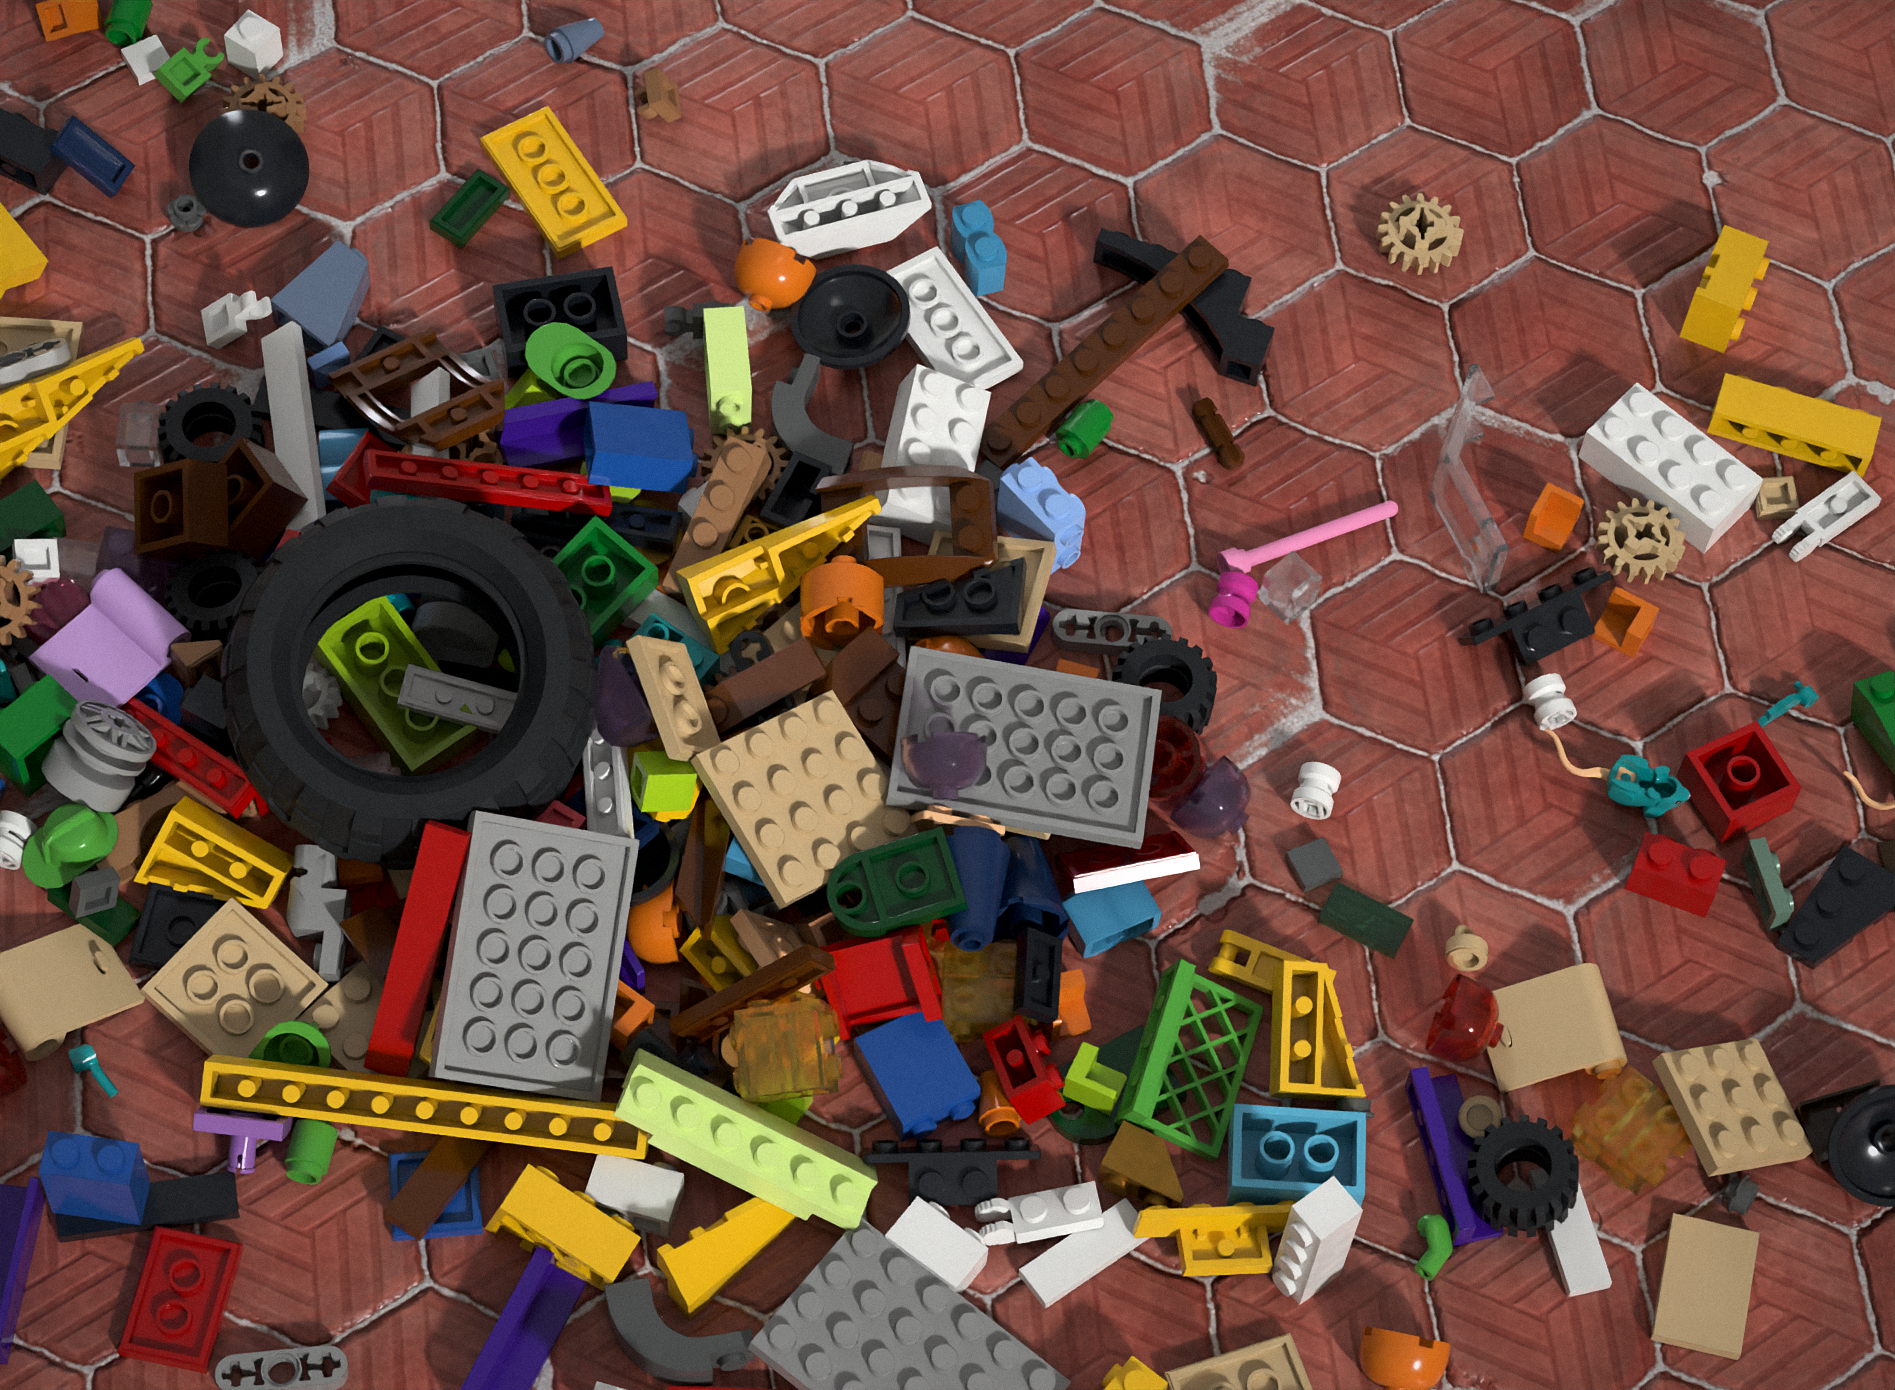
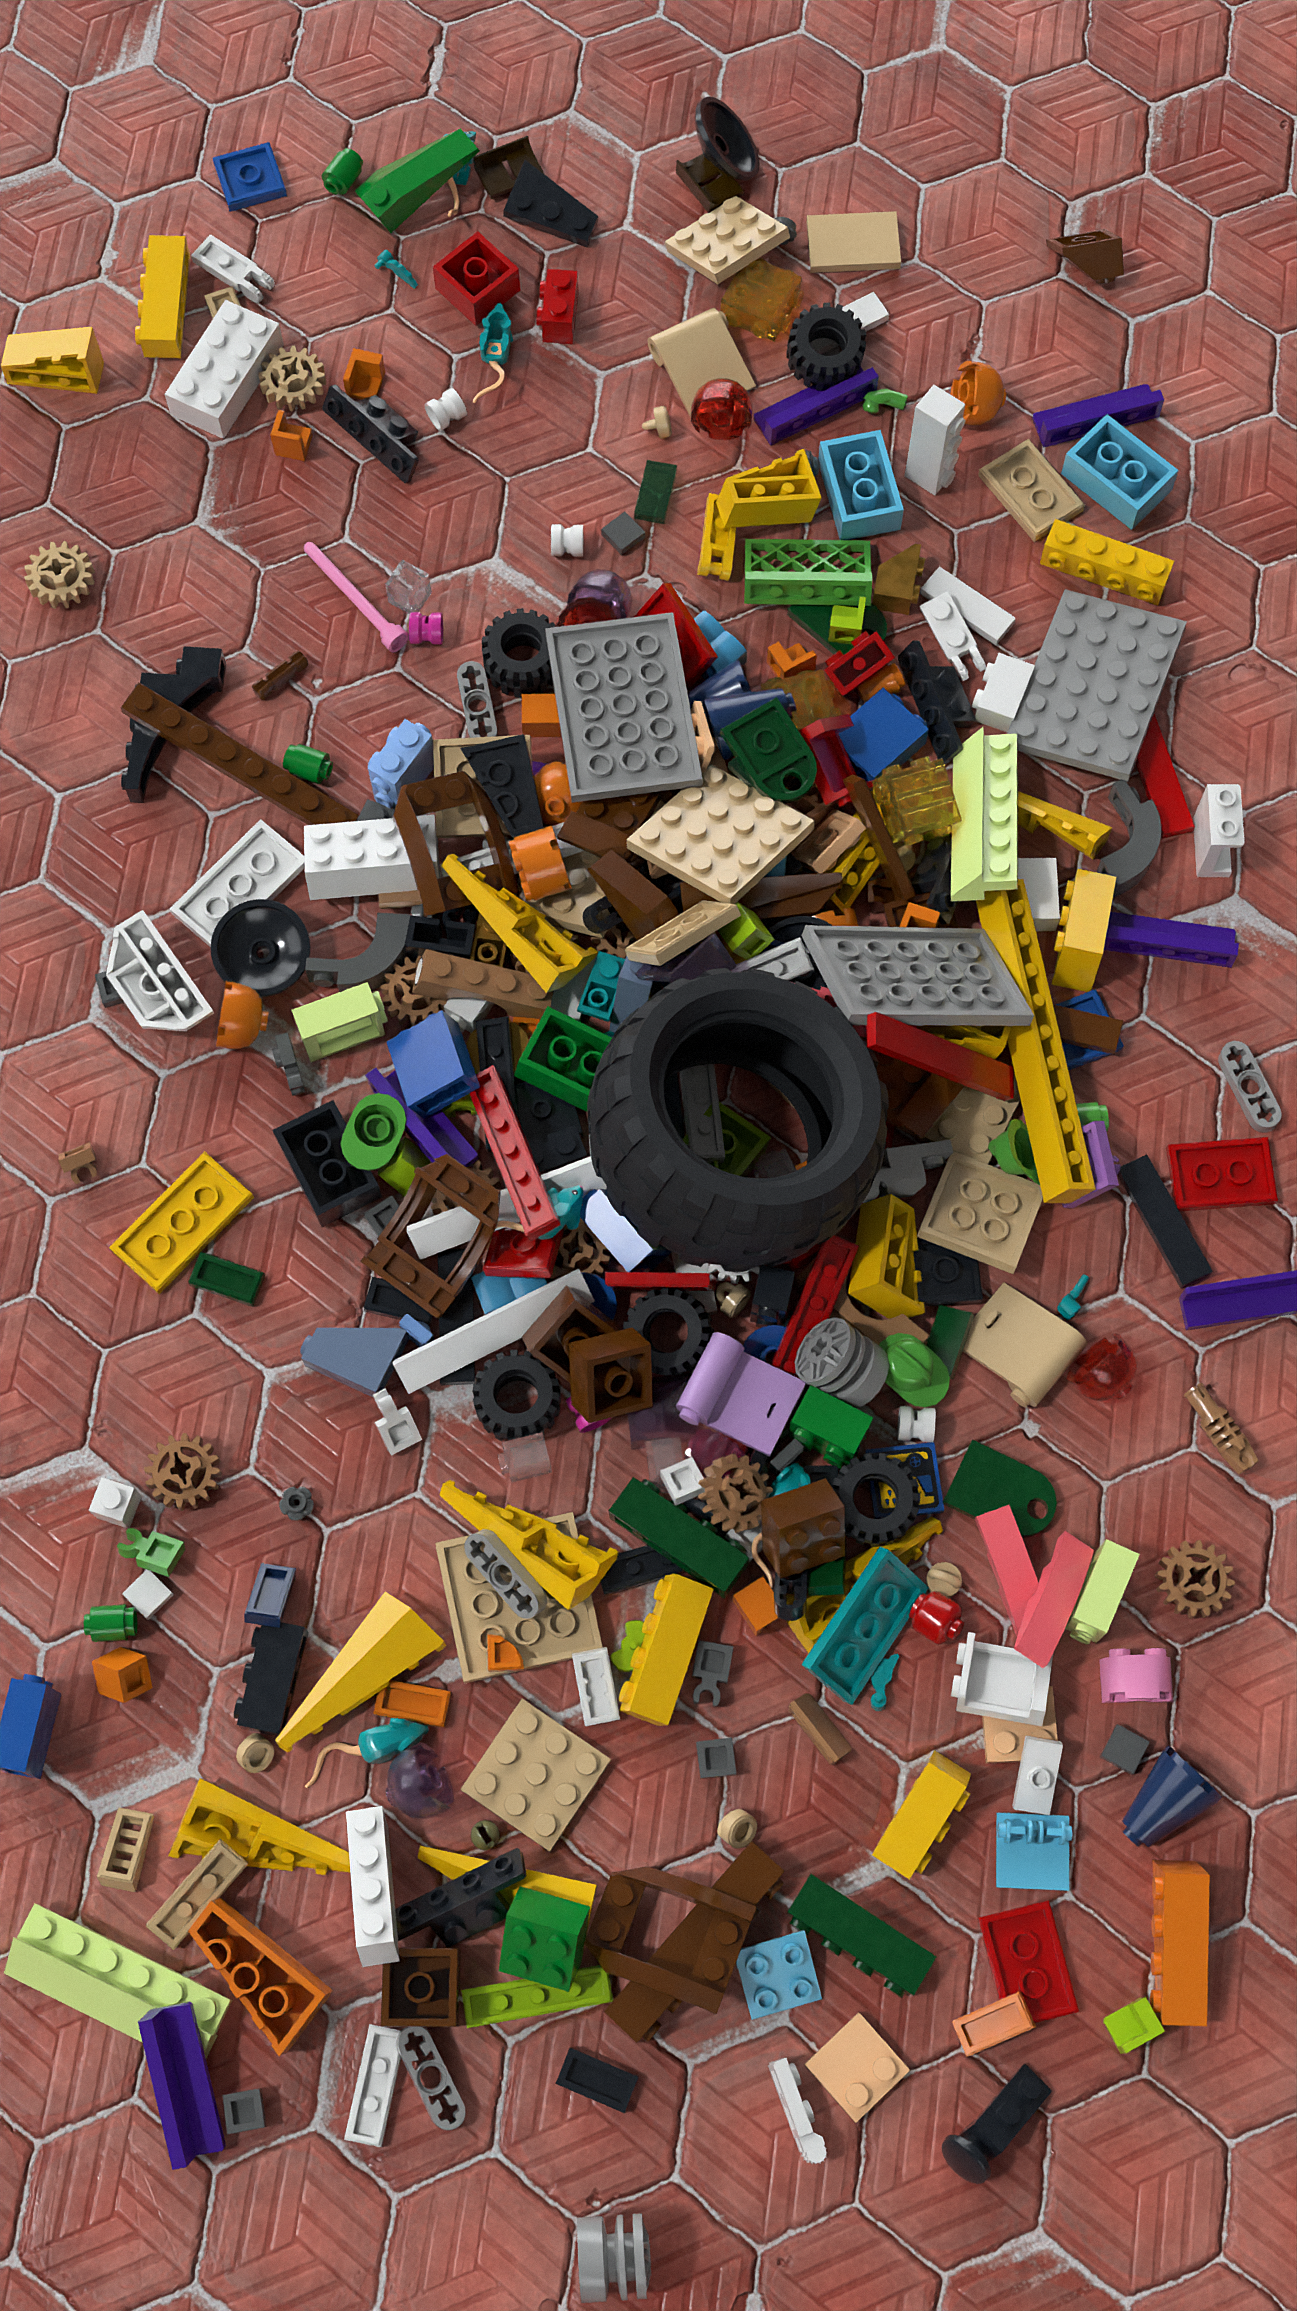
camera: 100 degrees left, 10 degrees up
blue brick [39,1131,150,1225] -> none
dark grey plate [69,866,120,918] -> none
medium nougat slope [169,640,223,691] -> none
black dish [189,109,309,228] -> none
sand blue cone [544,17,604,64] -> none
clear purple cylinder [900,732,987,800] -> none
dark azure brick [950,200,1007,297] -> none
black plate [1013,927,1063,1024] -> none
yellow bracket [1133,1200,1297,1277] -> none
clear windscreen [1428,363,1509,594] -> none
tan tile [1458,1095,1503,1138] -> none
sand green plate [1740,837,1794,933] -> none

